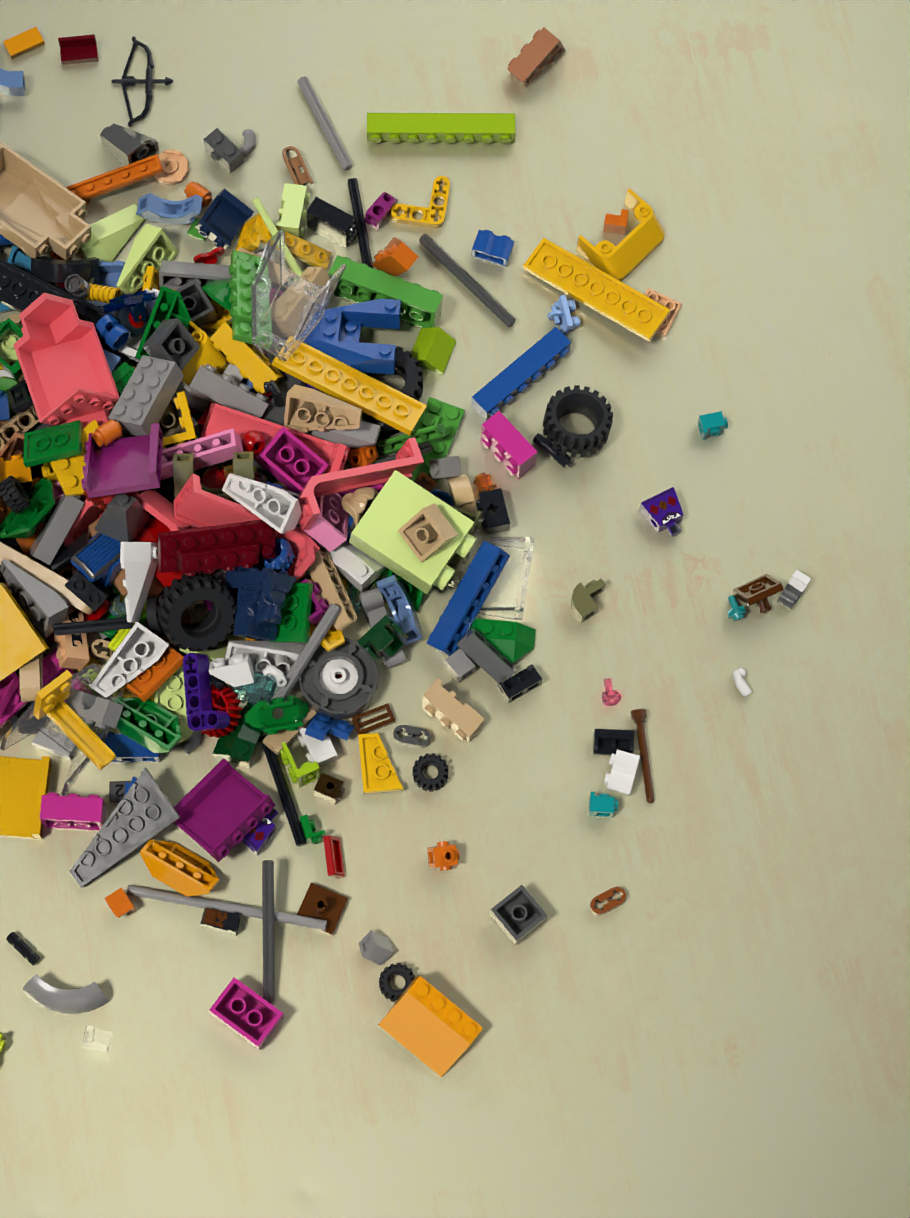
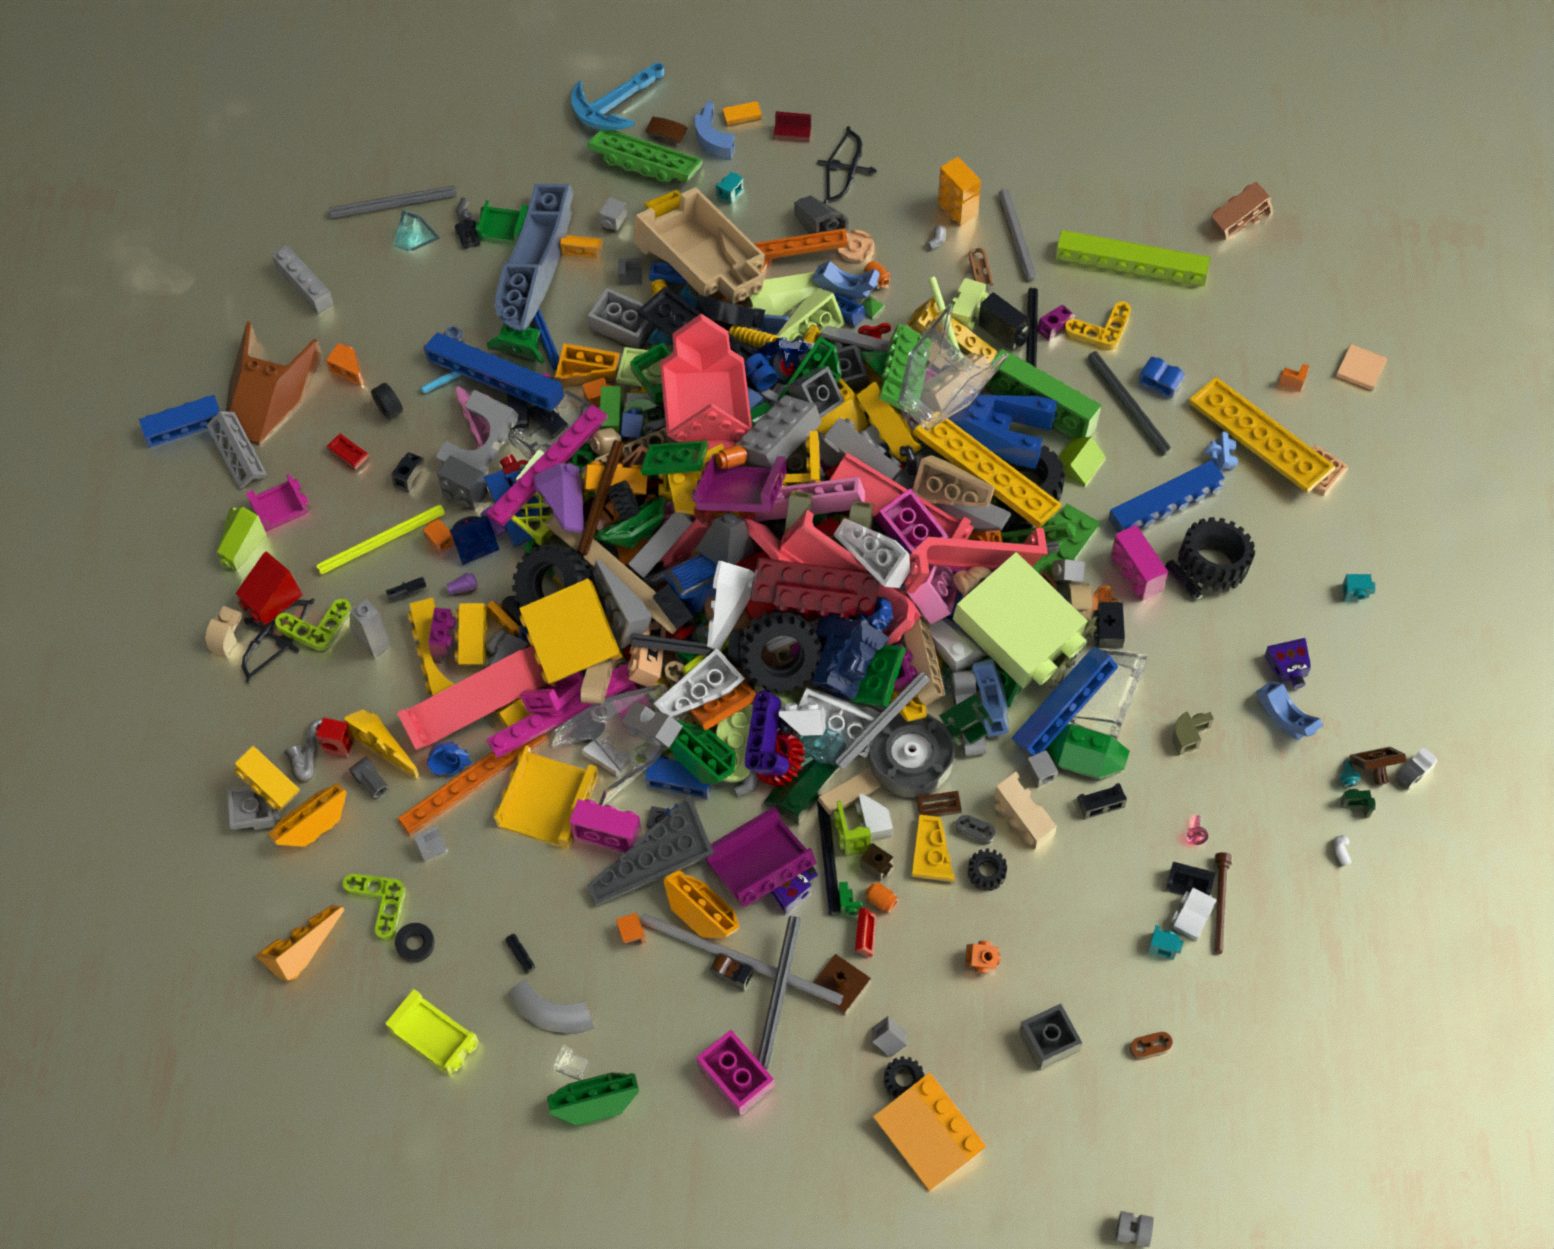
camera: 20 degrees right, 10 degrees down
yellow bracket [33,670,116,770] -> none
flat silver wheel [65,274,90,299] -> none
dark blue panel [195,188,254,250] -> none
dark grey brick [203,128,244,173] -> none
red piece [241,430,265,455] -> none
green piece [245,695,309,735] -> none
white arm [262,665,287,687] -> none
blue plate [305,712,354,741] -> none
orange wedge [372,237,419,277] -> none
tan slope [398,503,458,562] -> none
dark grey panel [457,628,515,683] -> none
yellow windscreen [576,188,665,281] -> none
none -> green wedge [547,1072,639,1126]
none -> teal brick [715,172,744,204]
none -> blue slope [834,293,866,327]
none -> orange brick [865,882,899,913]
none -> light orange piece [938,157,981,226]
none -> light grey wheel [1116,1211,1154,1247]
none -> medium blue arch [1256,681,1323,740]
none -> light nougat tile [1336,344,1387,391]
none -> dark green bracket [1340,789,1376,818]

